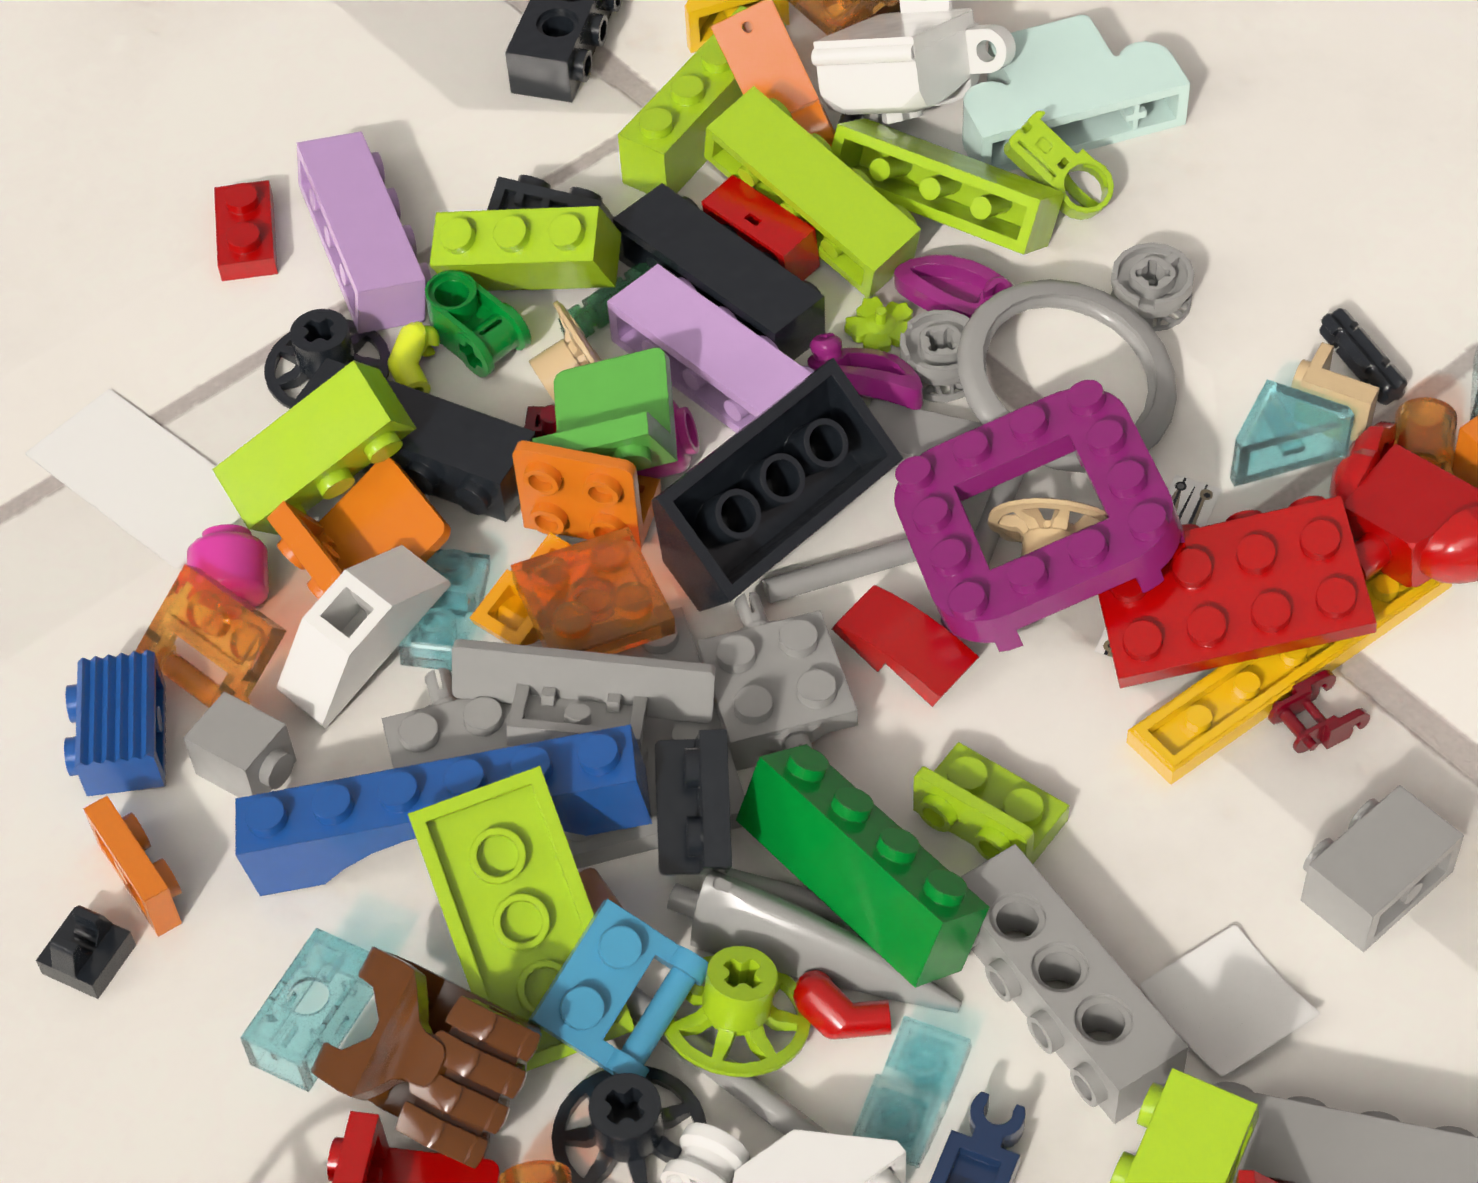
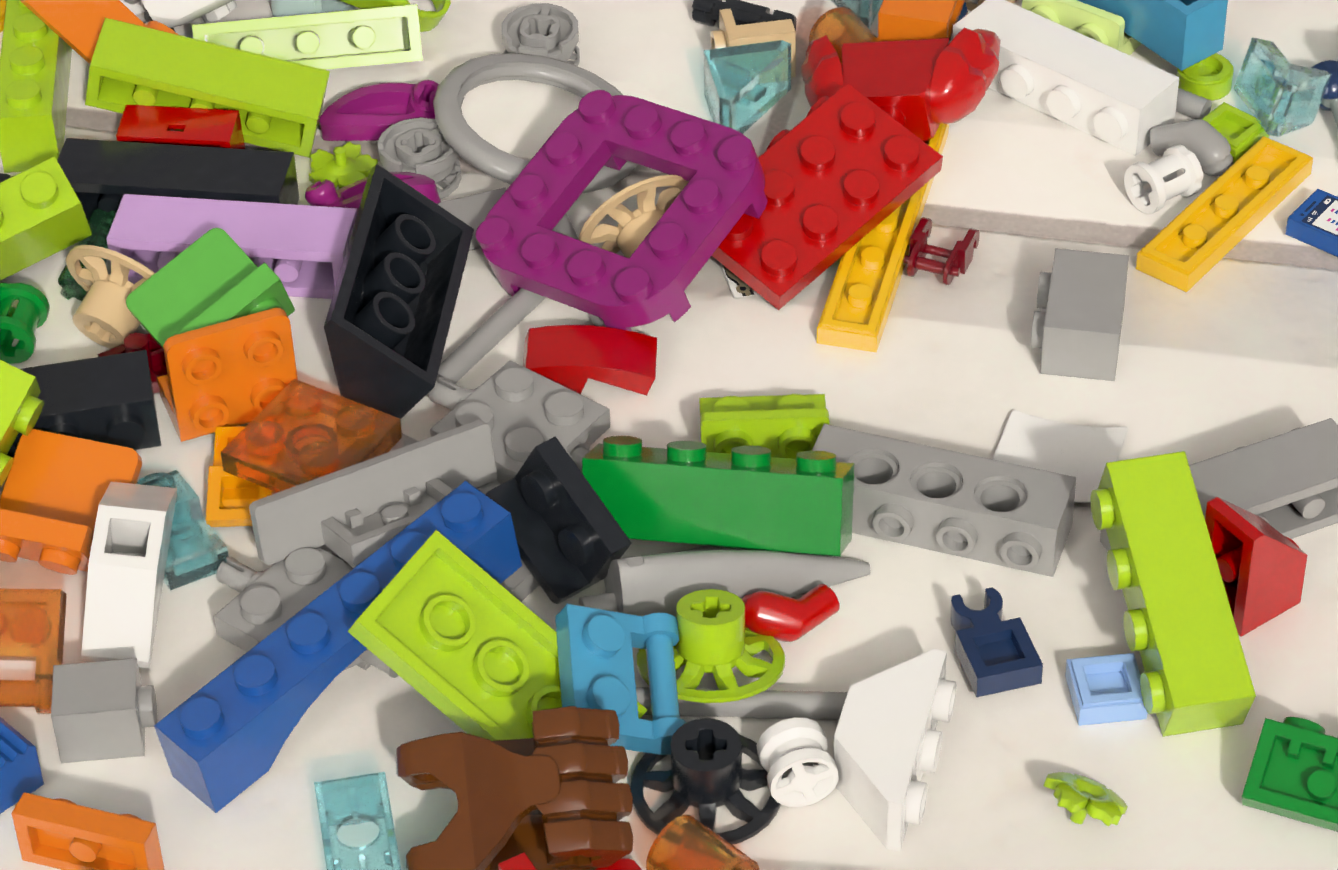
camera: 40 degrees left, 10 degrees down
clear light blue slope [852,1016,972,1168] -> none

